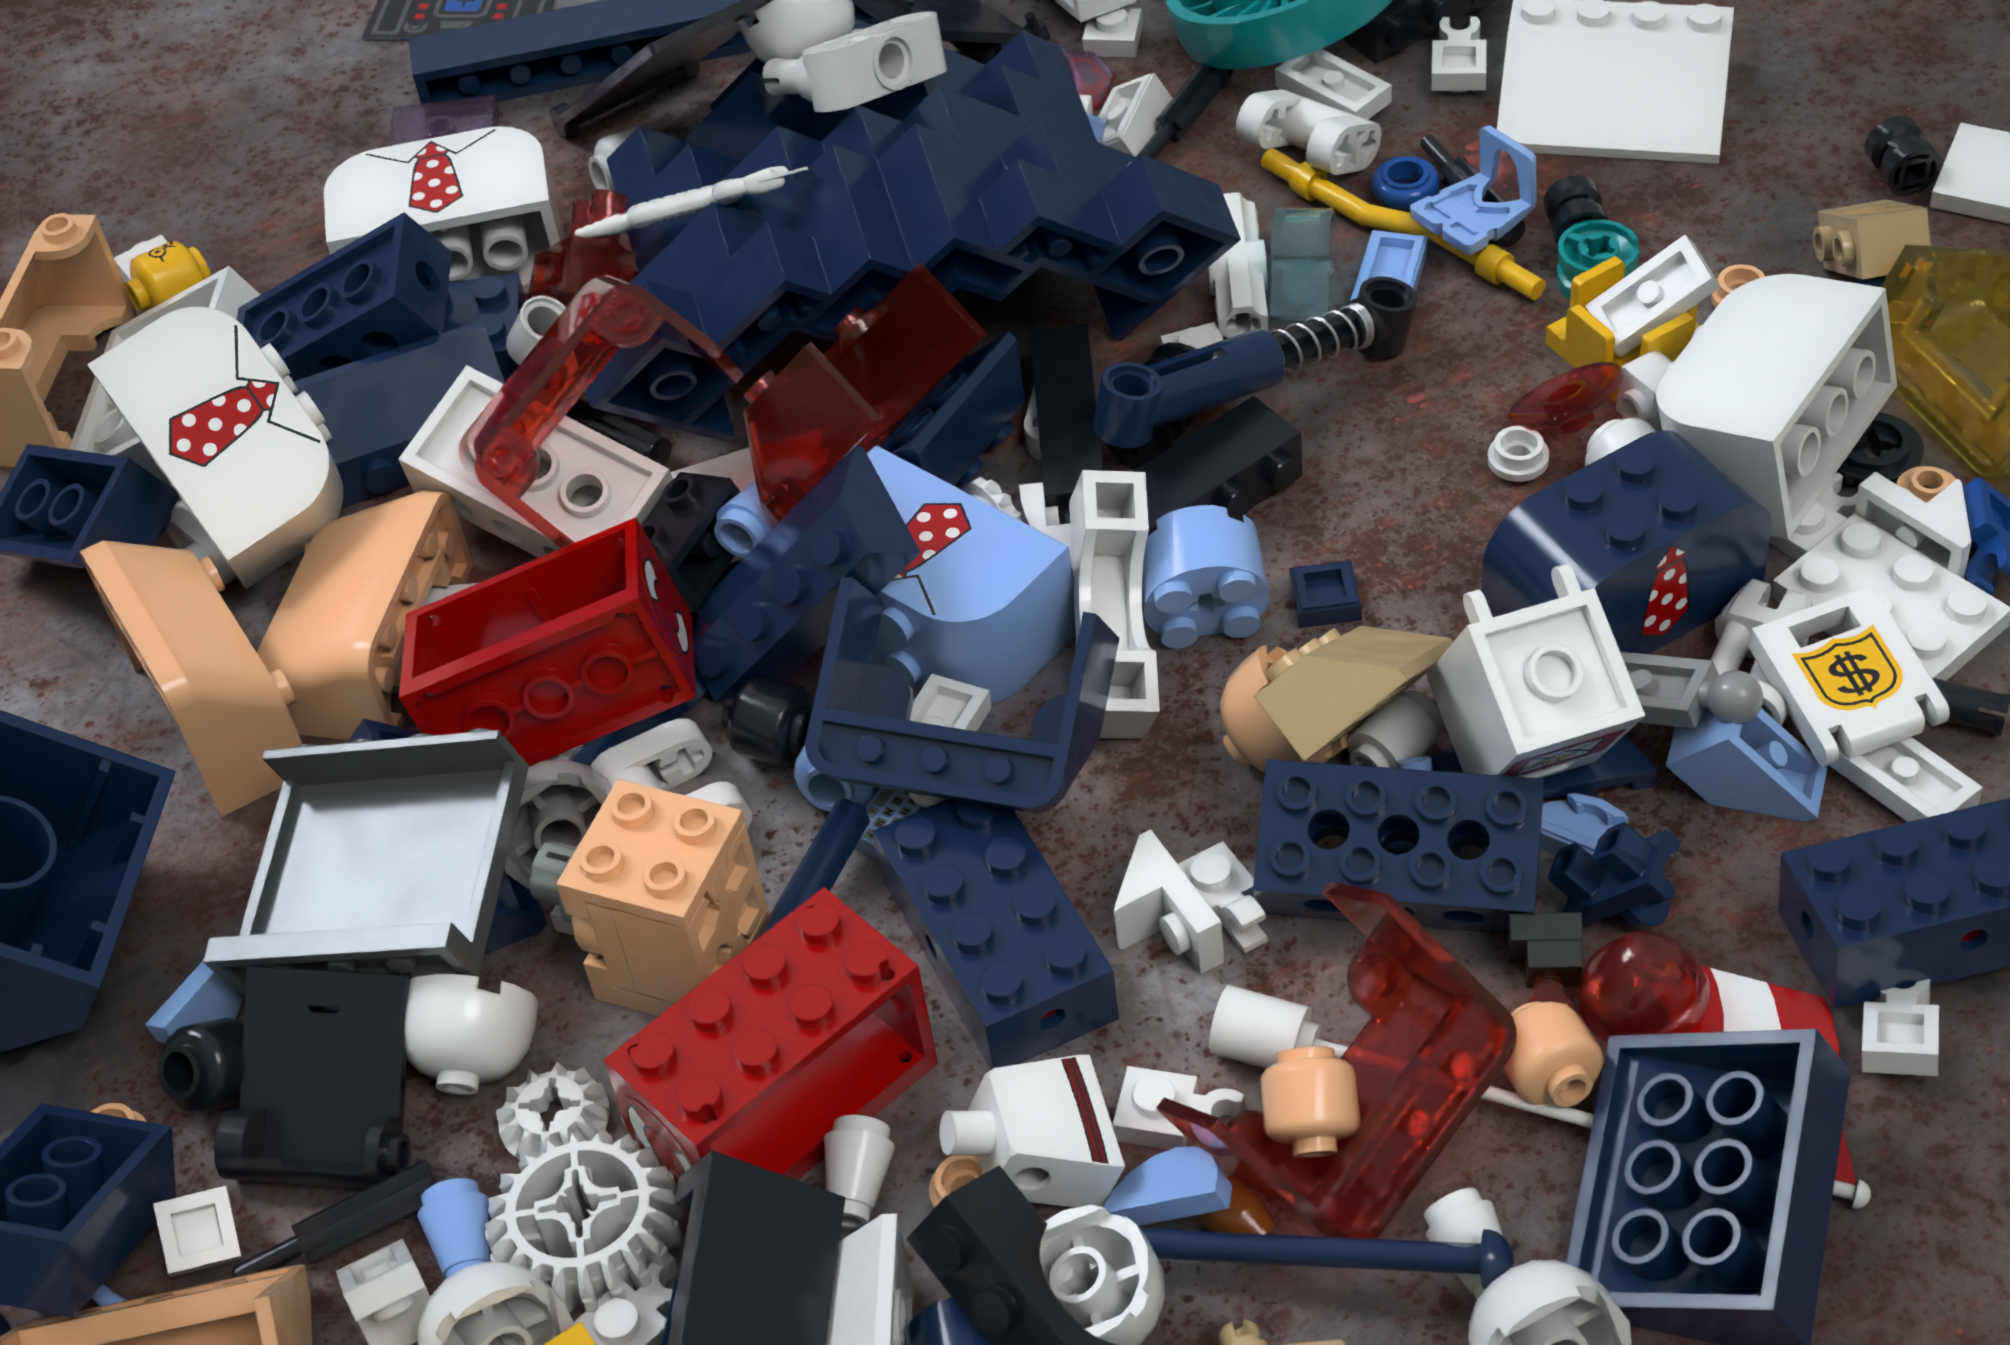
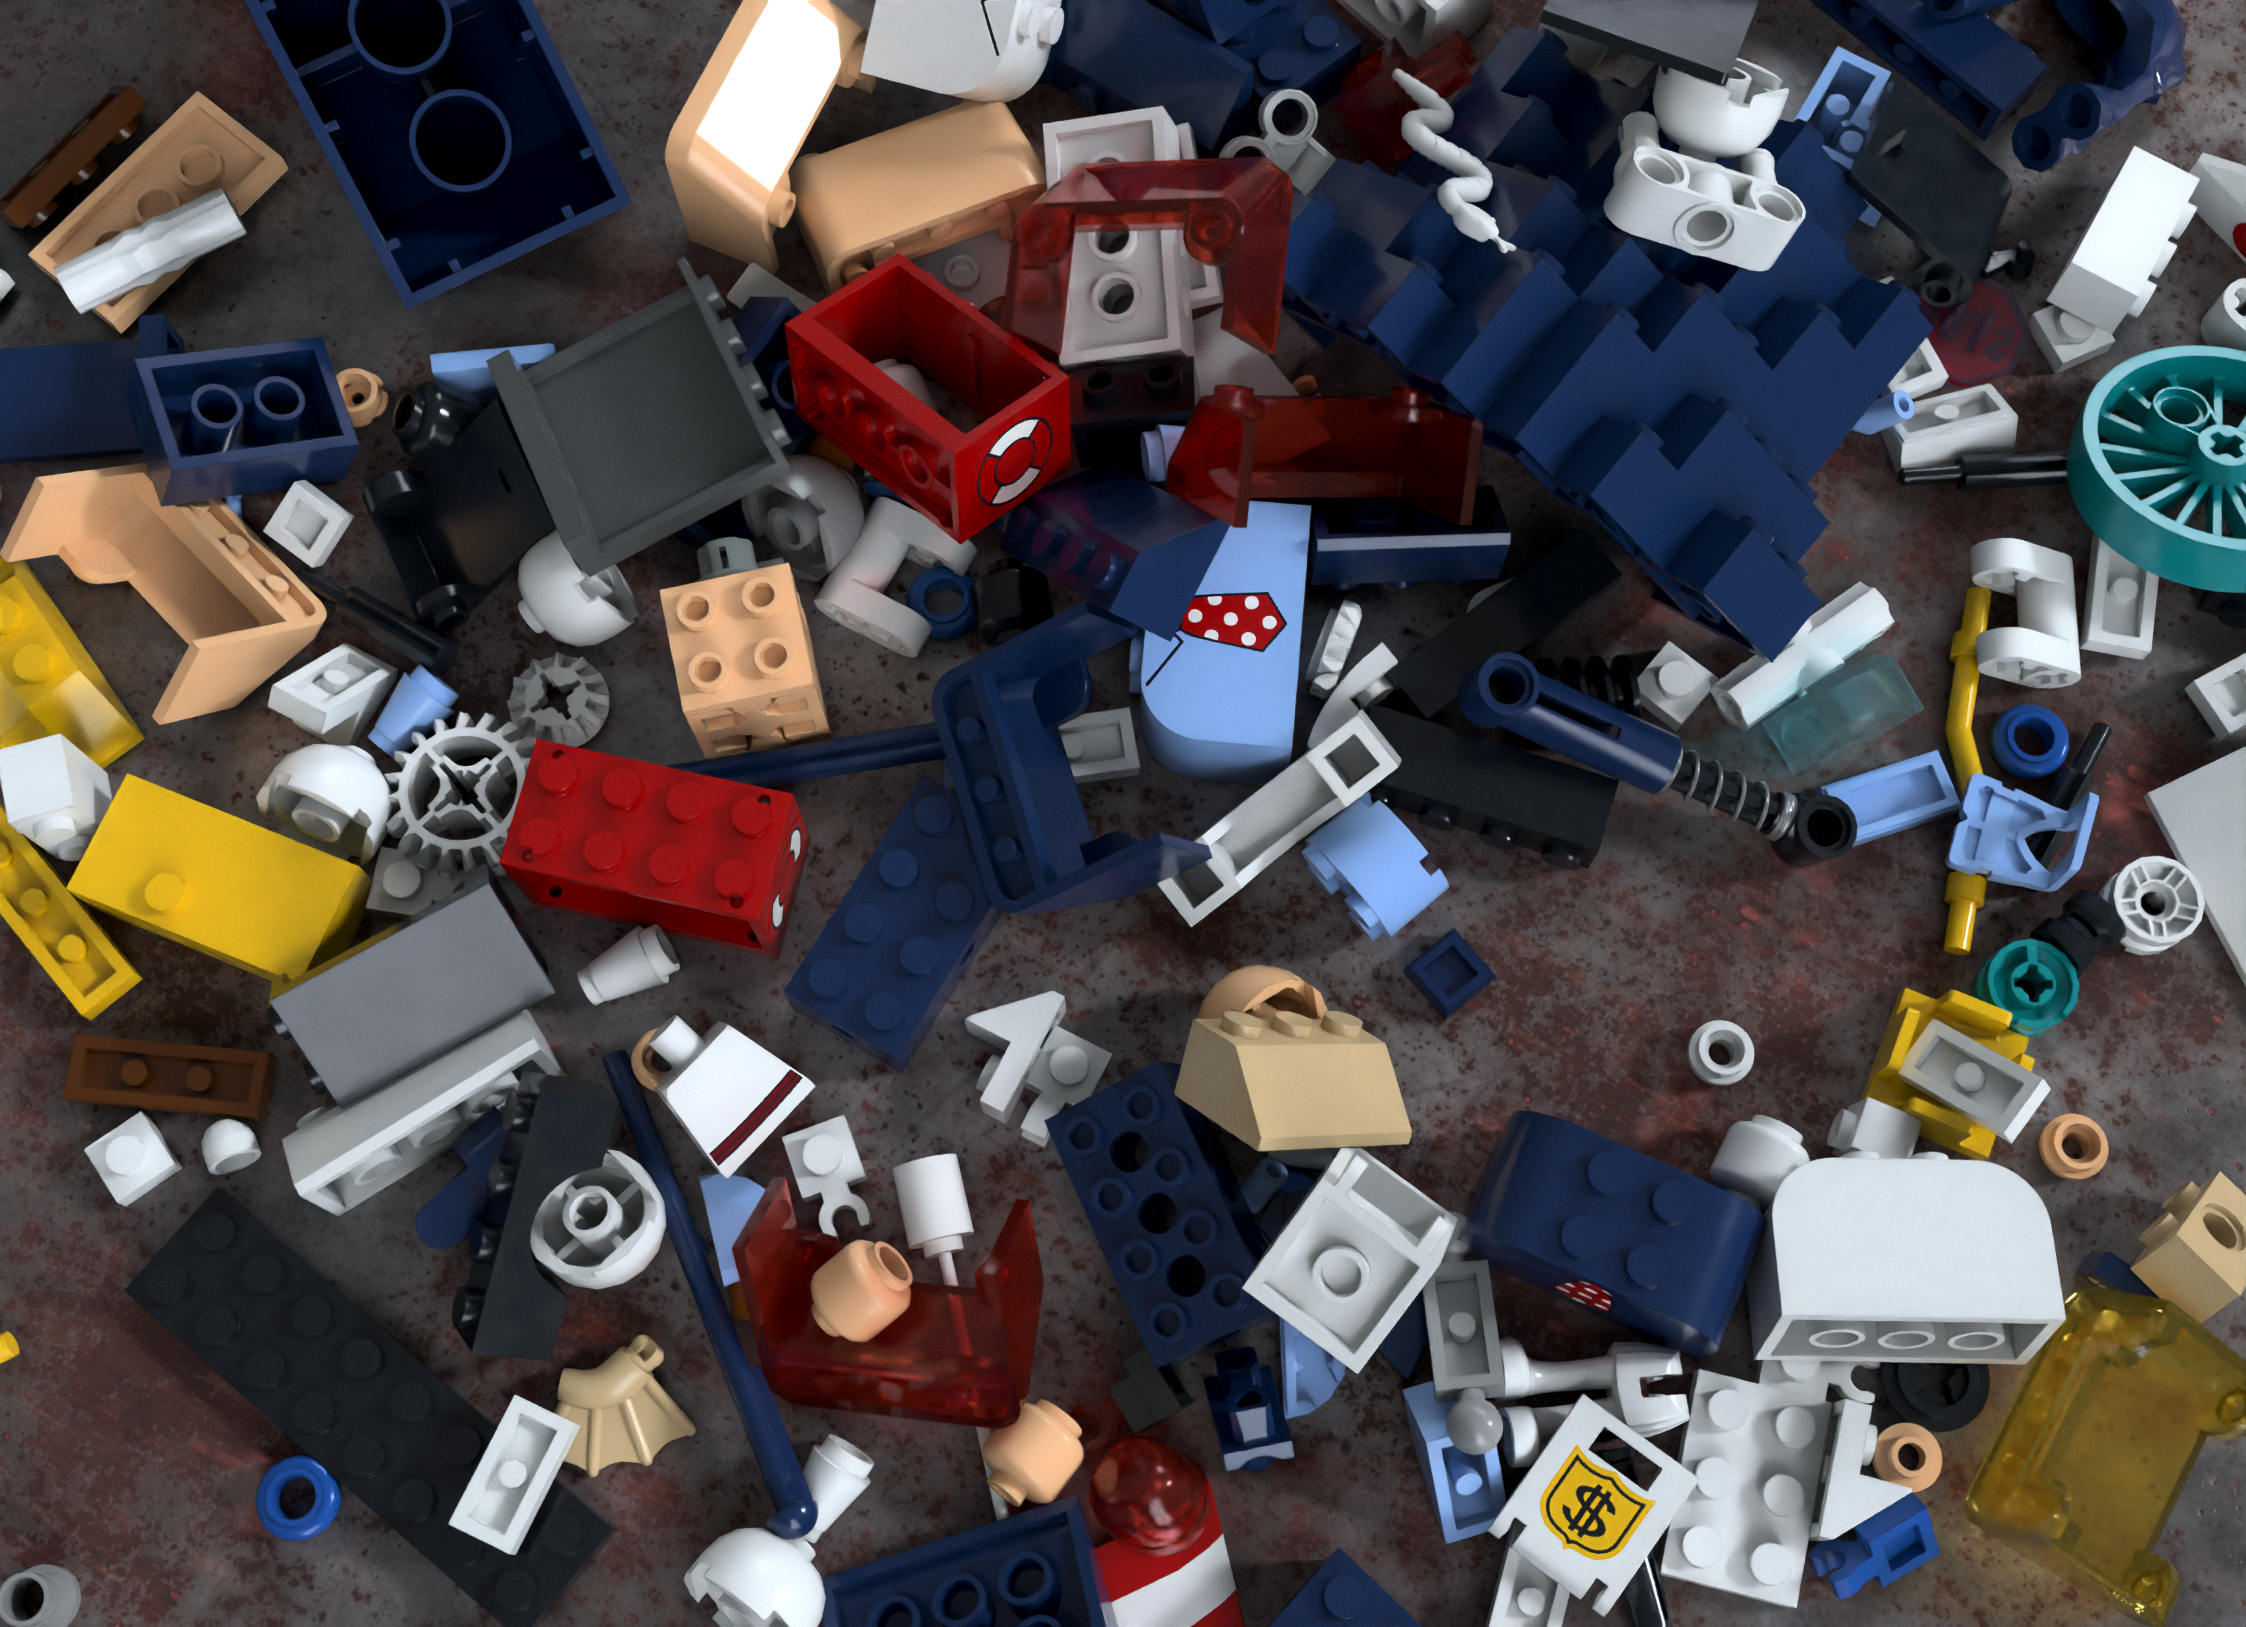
camera: 50 degrees right, 25 degrees up
clear red dish [1508,362,1623,433] -> none
none -> blue piece [906,566,975,640]
none -> white wheel [2099,856,2205,955]

